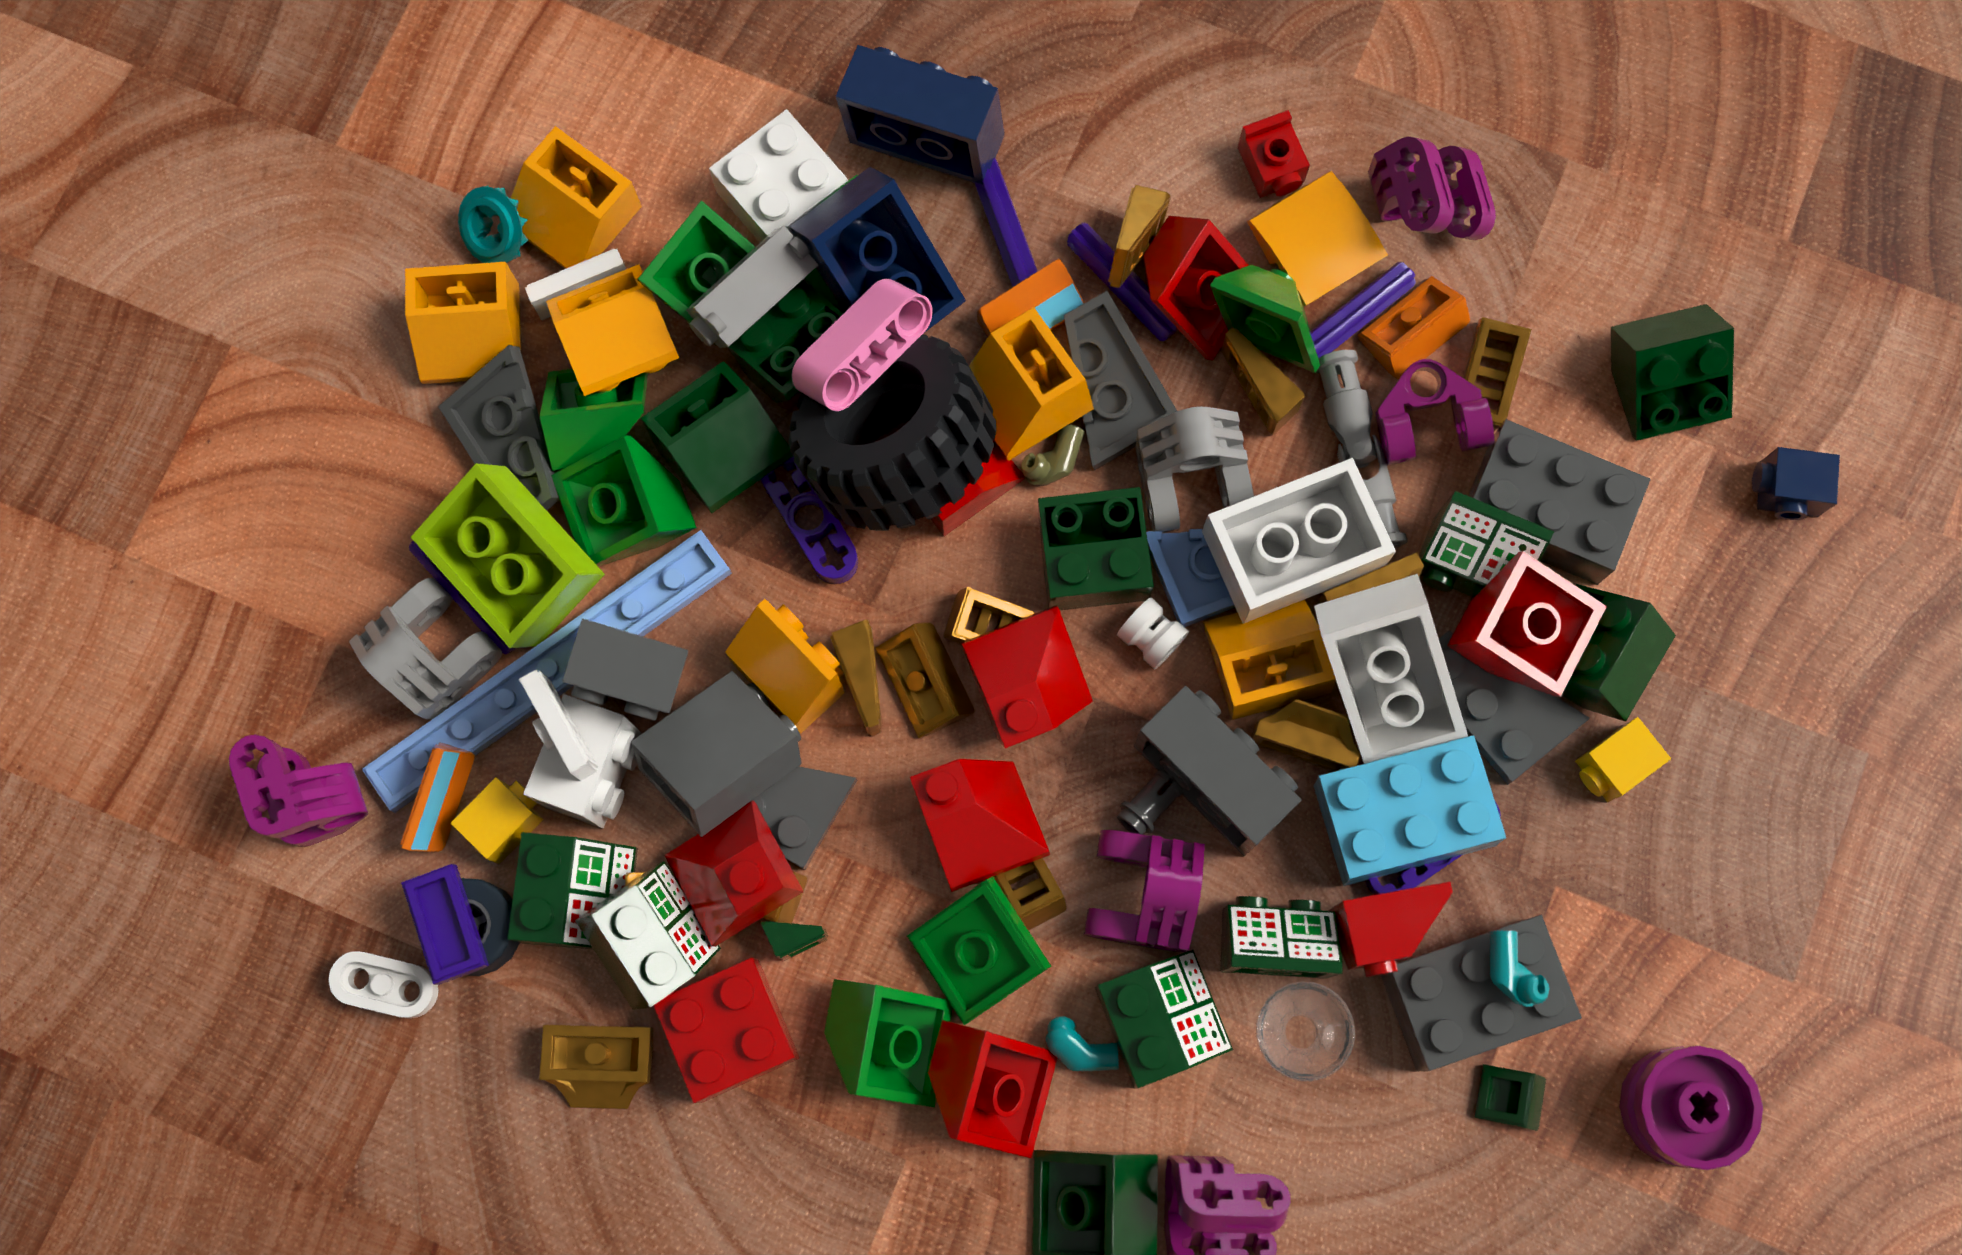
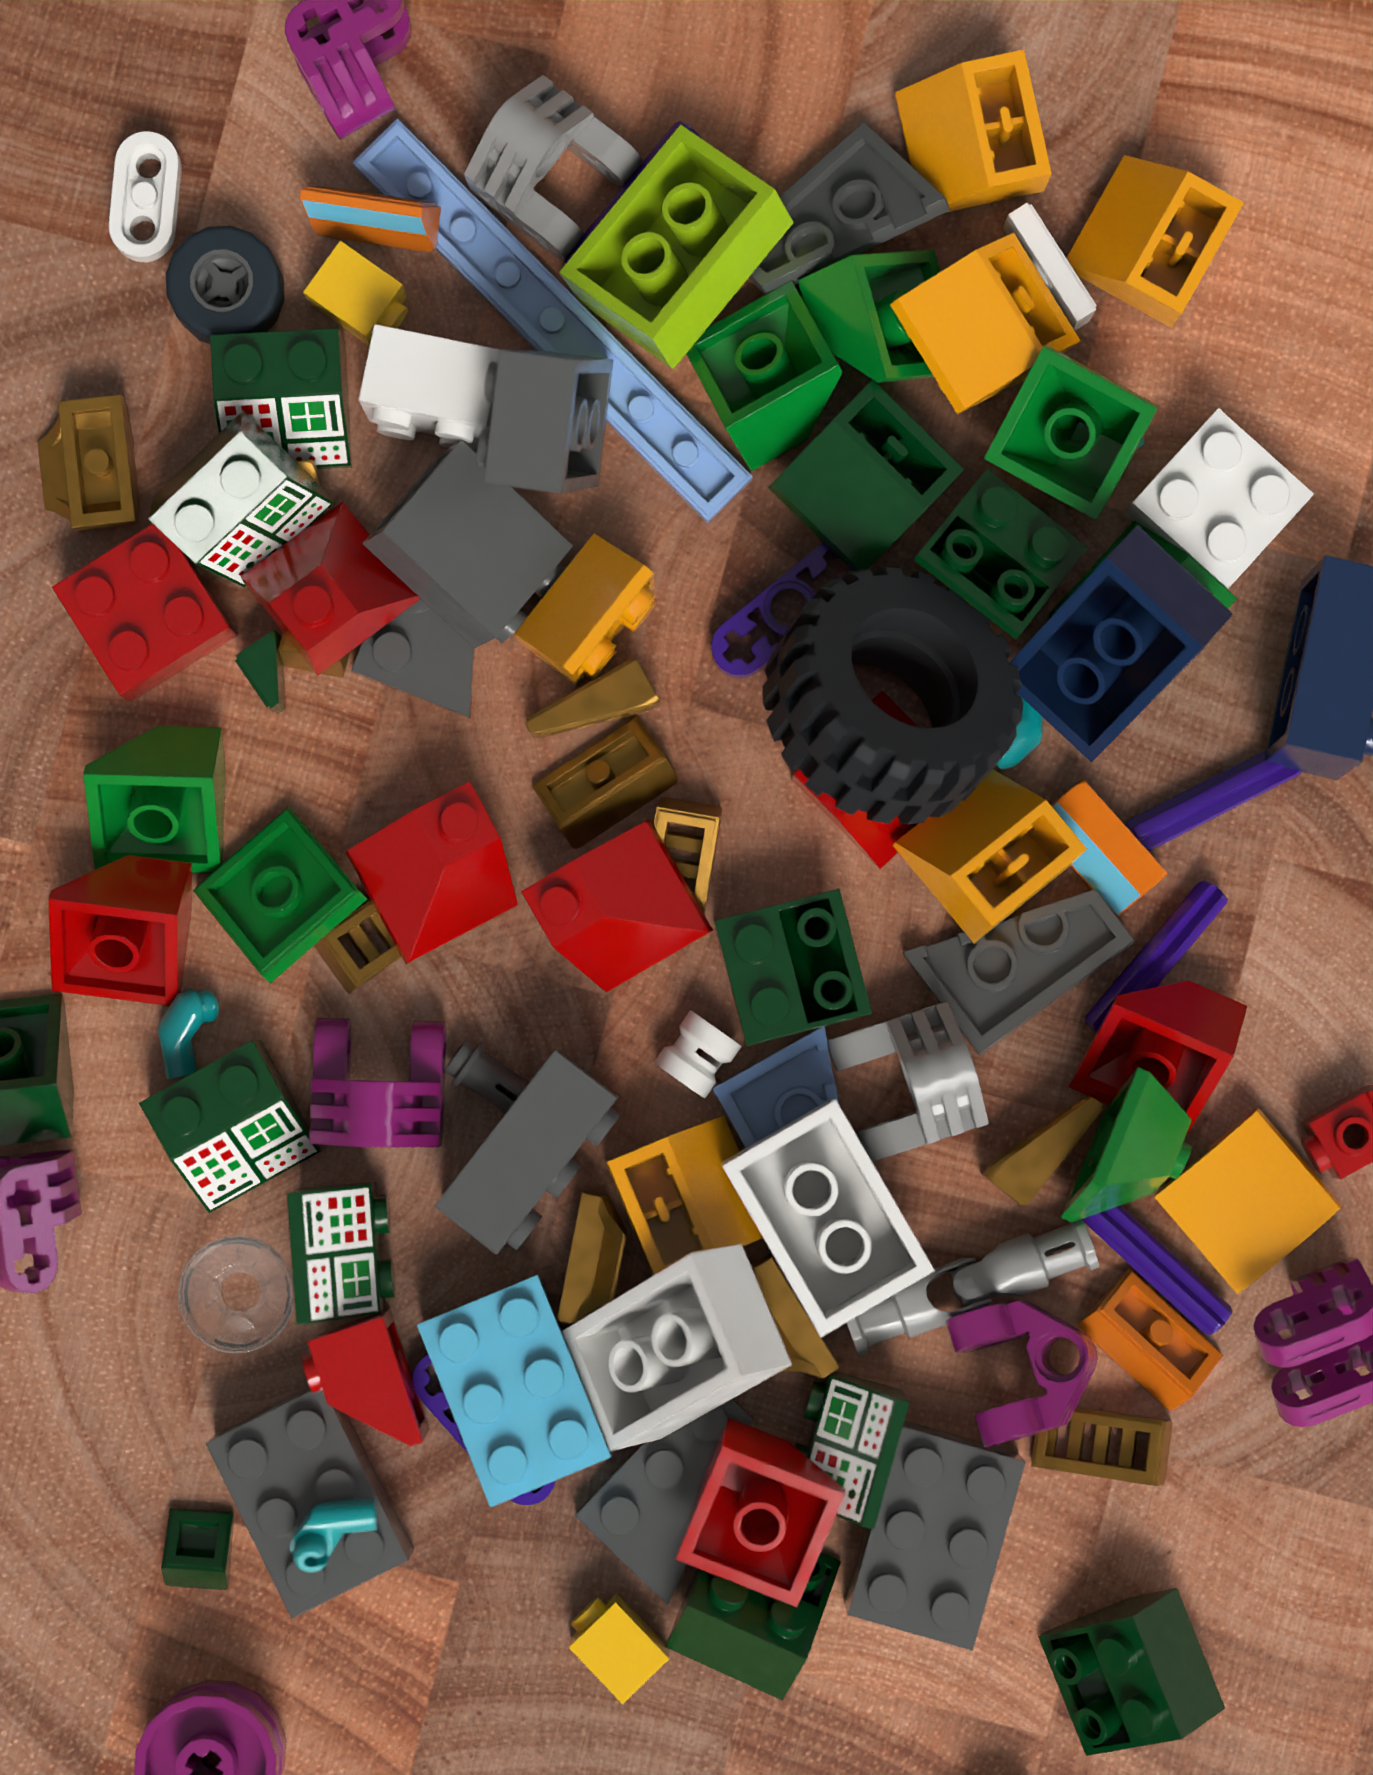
camera: 80 degrees right, 10 degrees up
dark purple tile [401,864,489,985] -> none
teal gear [458,185,528,263] -> none
white plate [519,670,598,781] -> none
light grey brick [686,225,818,348] -> none
bright pink beam [792,279,933,411] -> none
olive arm [1021,424,1084,486] -> none
pearl gold slope [1108,185,1171,288] -> none

